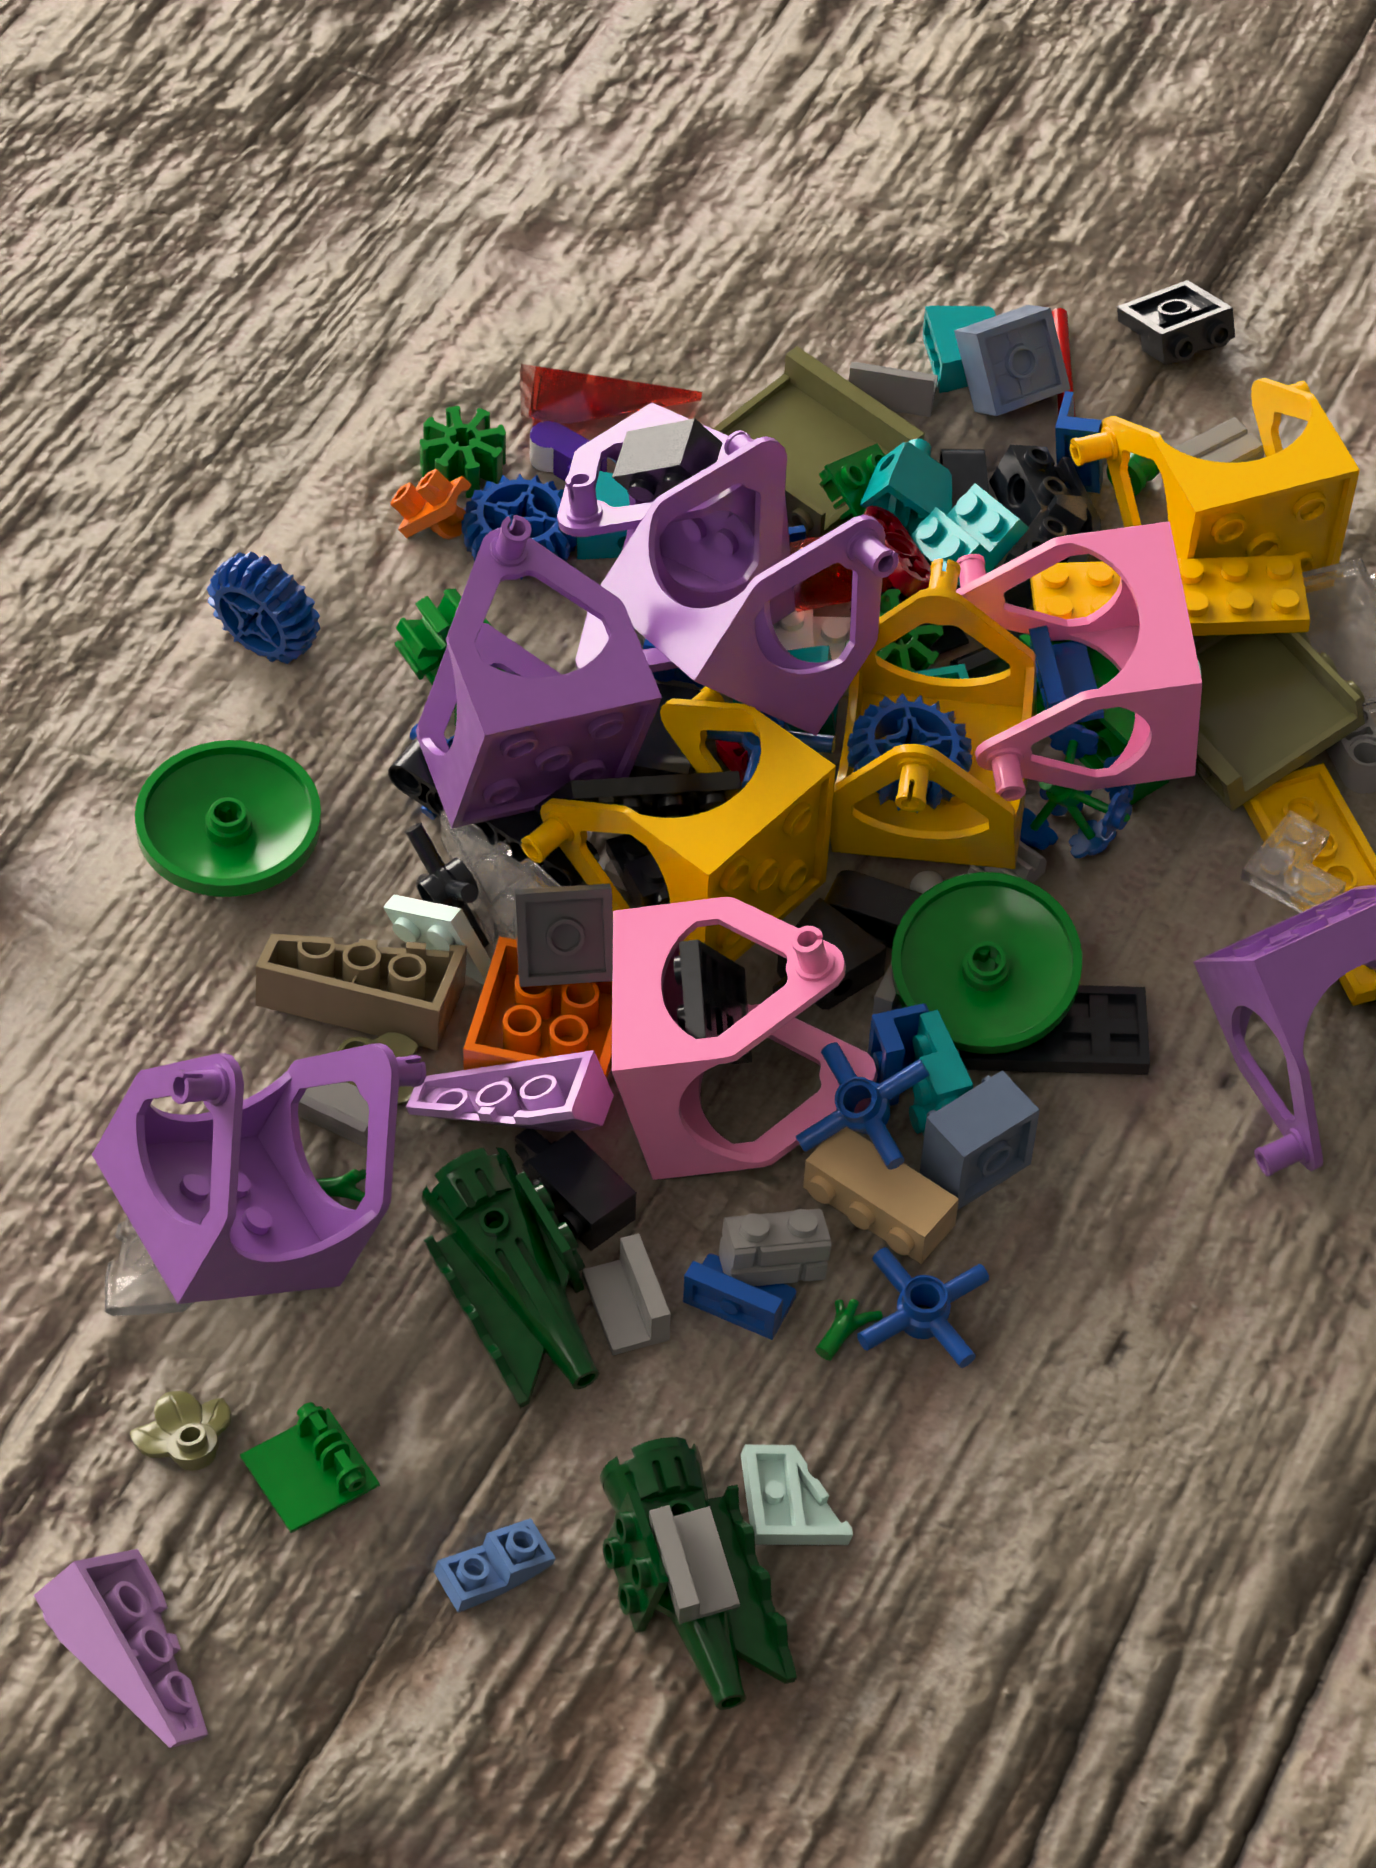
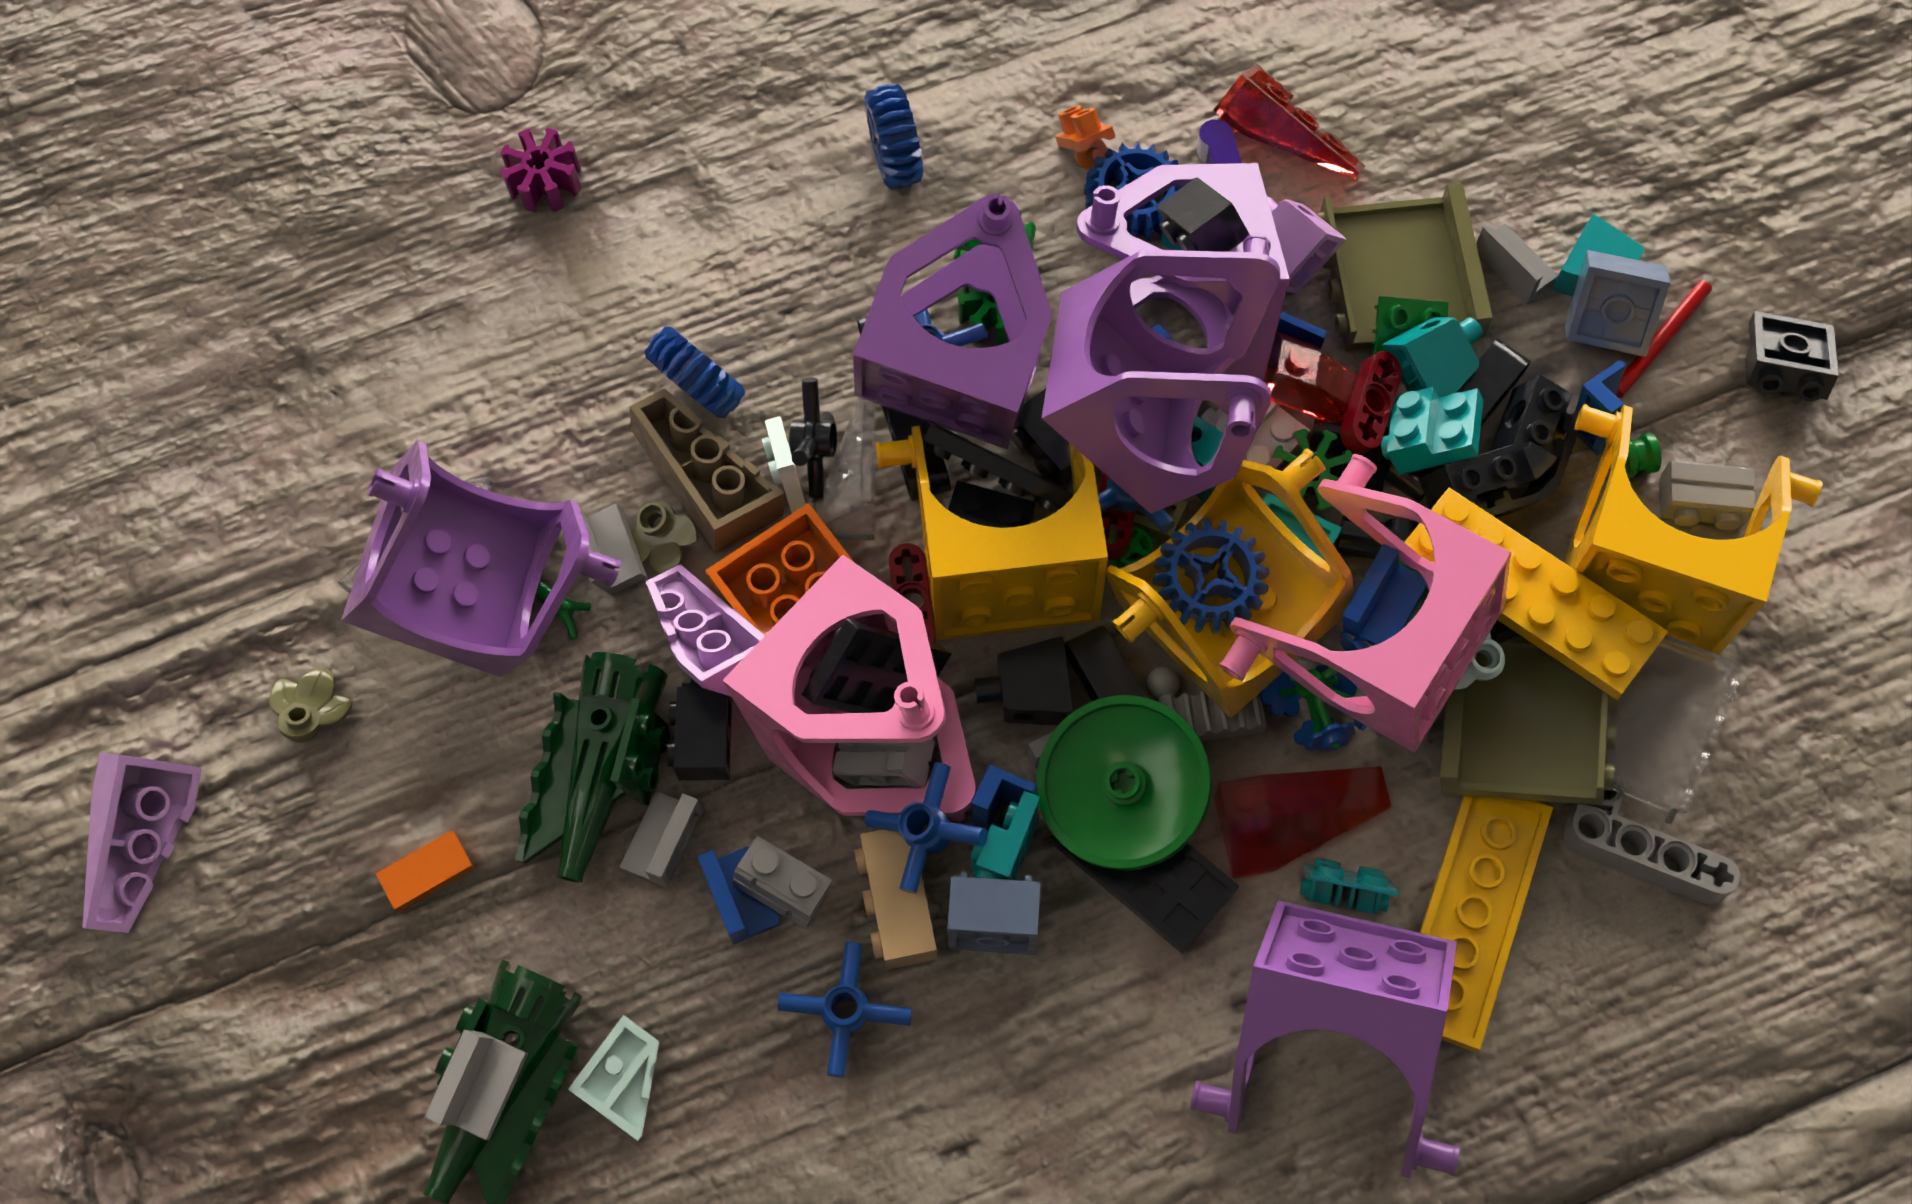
camera: 45 degrees right, 15 degrees up
green dish [135,740,321,897] -> none
green hinge [240,1402,380,1533] -> none
green gear [420,406,506,498] -> none
medium blue slope [434,1518,555,1612] -> none
dark grey bracket [513,884,613,987] -> none
green bar [815,1298,883,1361] -> none
clear plate [1240,810,1346,913] -> none
none -> orange tile [375,830,475,913]
none -> blue gear [644,326,745,418]
none -> light grey brick [832,738,935,787]
none -> clear red wedge [1214,766,1392,879]
none -> teal hinge [1299,858,1399,915]

